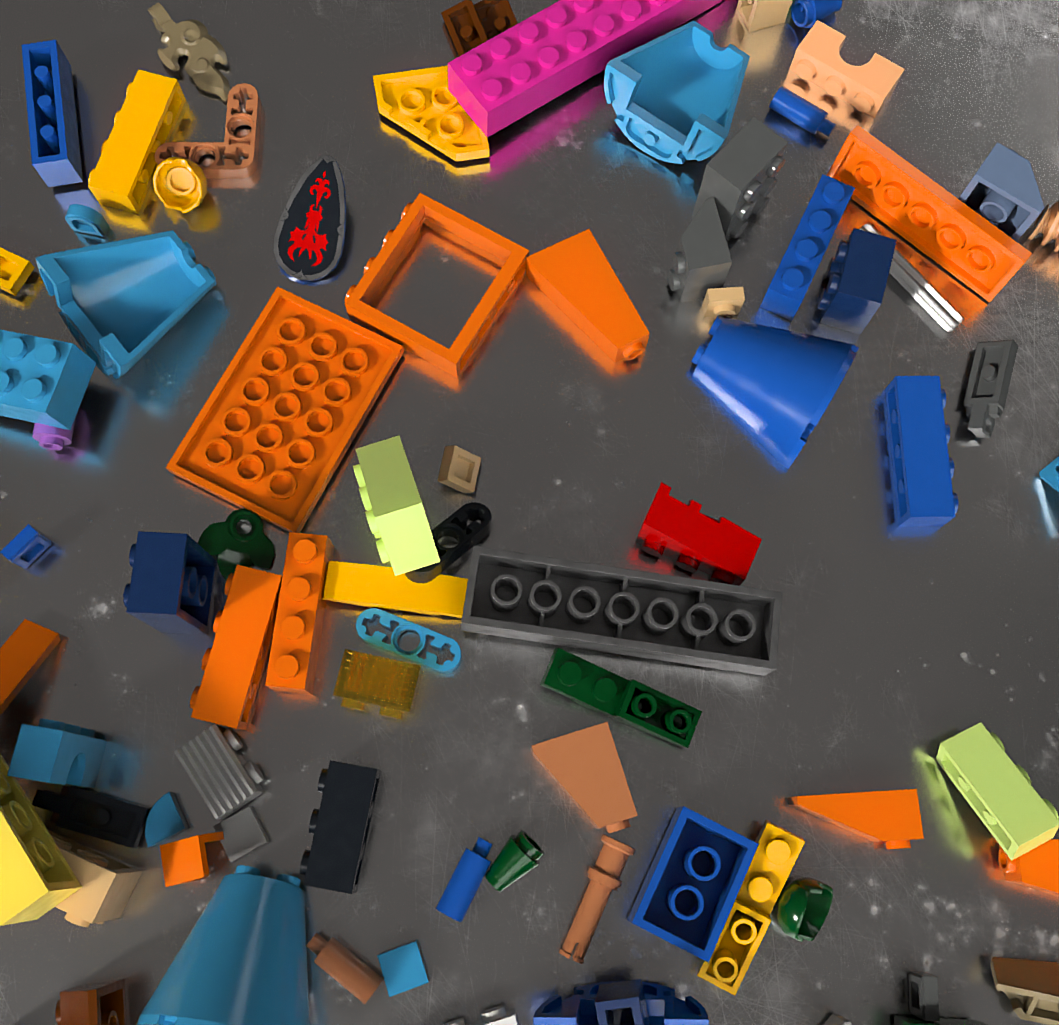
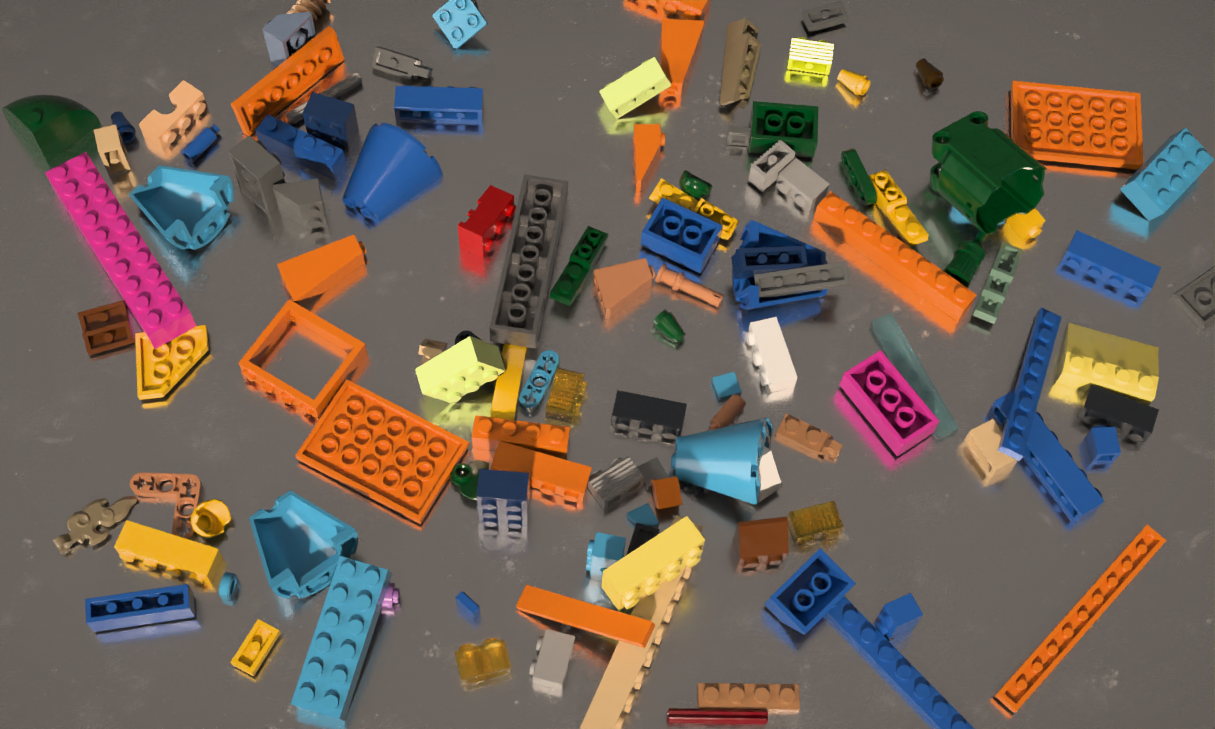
camera: 90 degrees left, 10 degrees down
shield [273,155,346,281] -> none
blue cylinder [436,837,493,922] -> none
tan plate [702,287,745,318] -> none

